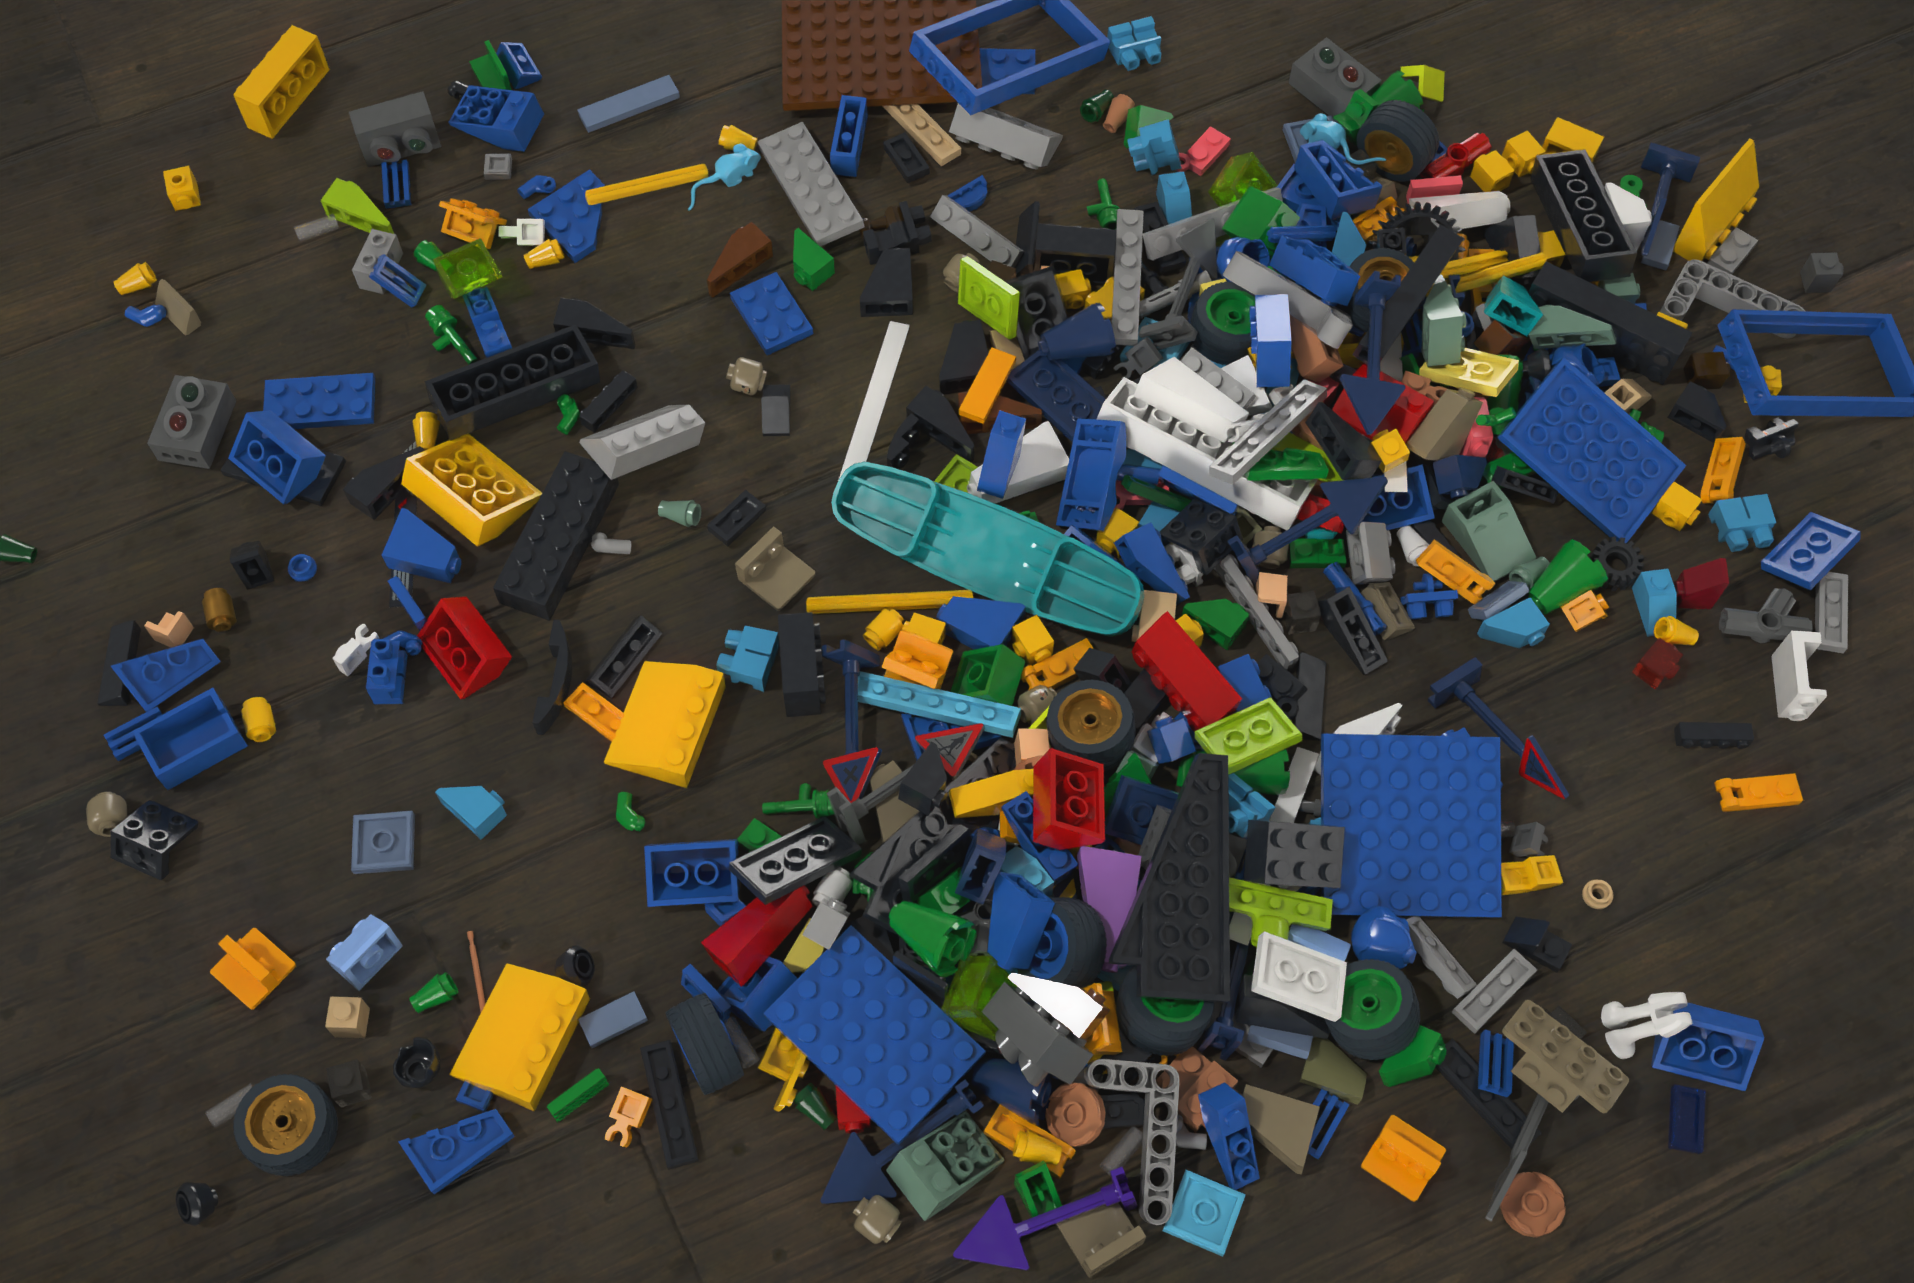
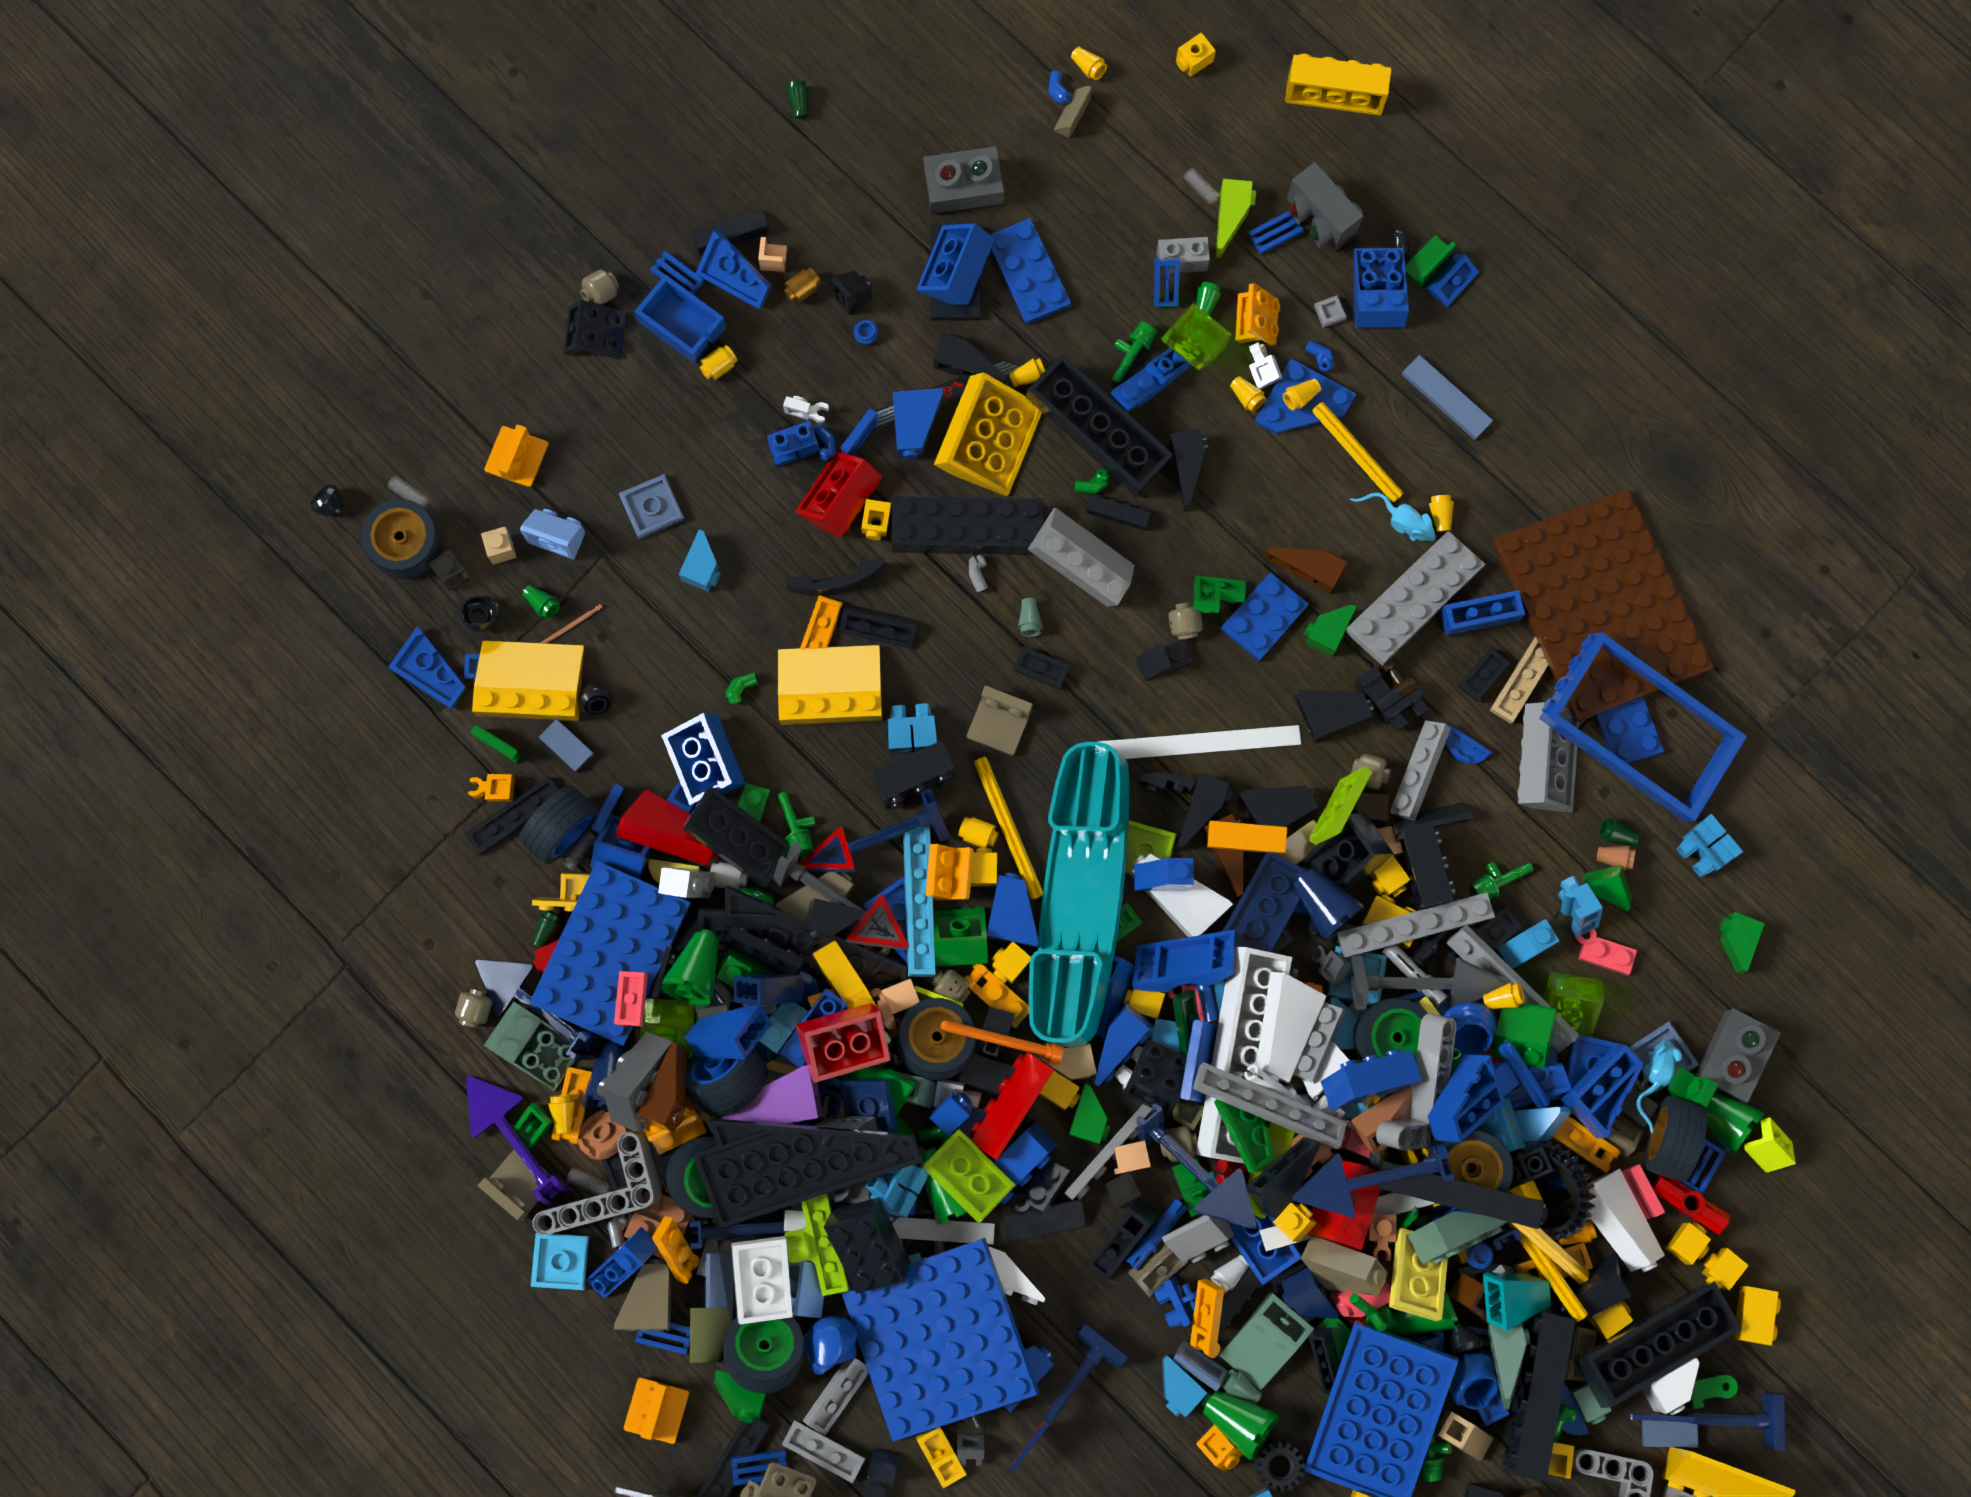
camera: 70 degrees right, 15 degrees up
none -> coral panel [614,971,648,1027]
none -> light orange plate [652,1216,700,1284]
none -> yellow brick [861,499,891,540]
none -> orange piece [940,1020,1064,1065]
none -> green plate [1193,575,1246,613]
none -> yellow cone [1283,378,1321,410]
none -> yellow cone [1483,982,1525,1009]
none -> green slope [1719,912,1765,974]

